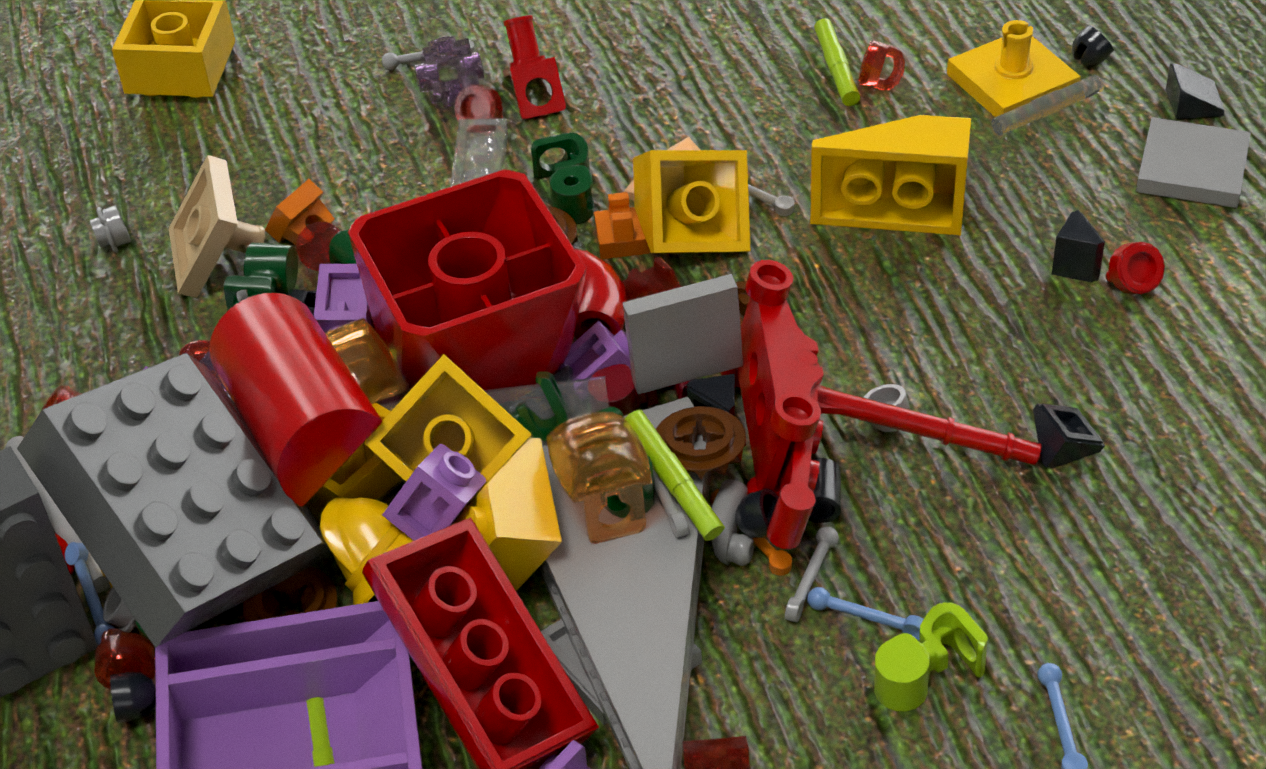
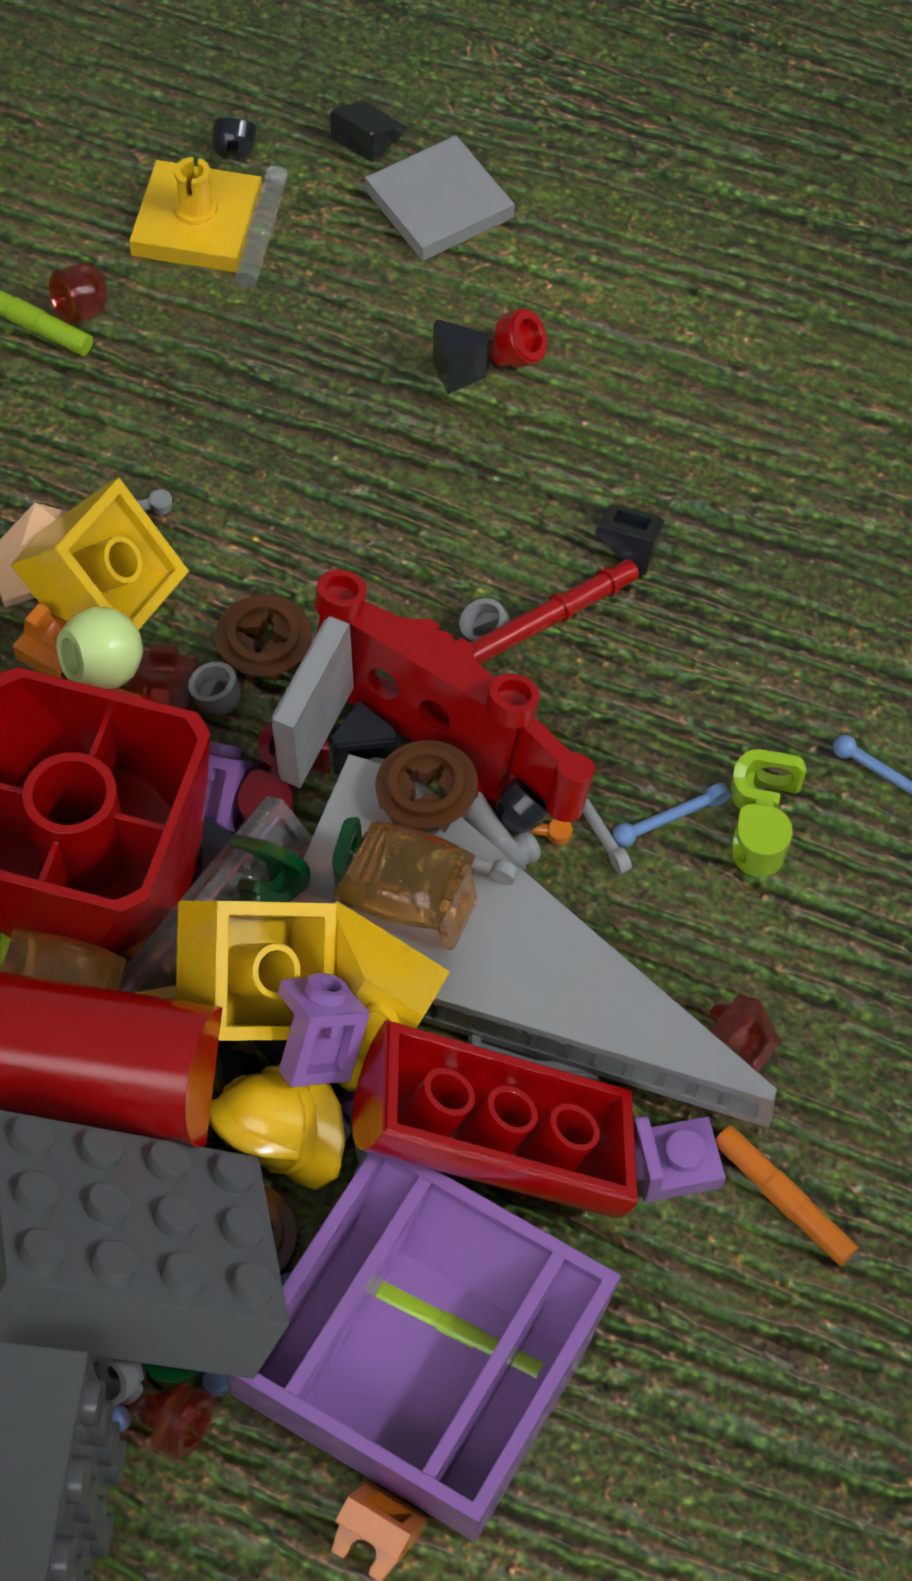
camera: 55 degrees left, 15 degrees up
black hinge [110,671,156,723] -> none
lime piece [623,410,725,541] -> none
yellow slope [810,115,971,235] -> none
none -> yellowish green piece [56,607,143,689]

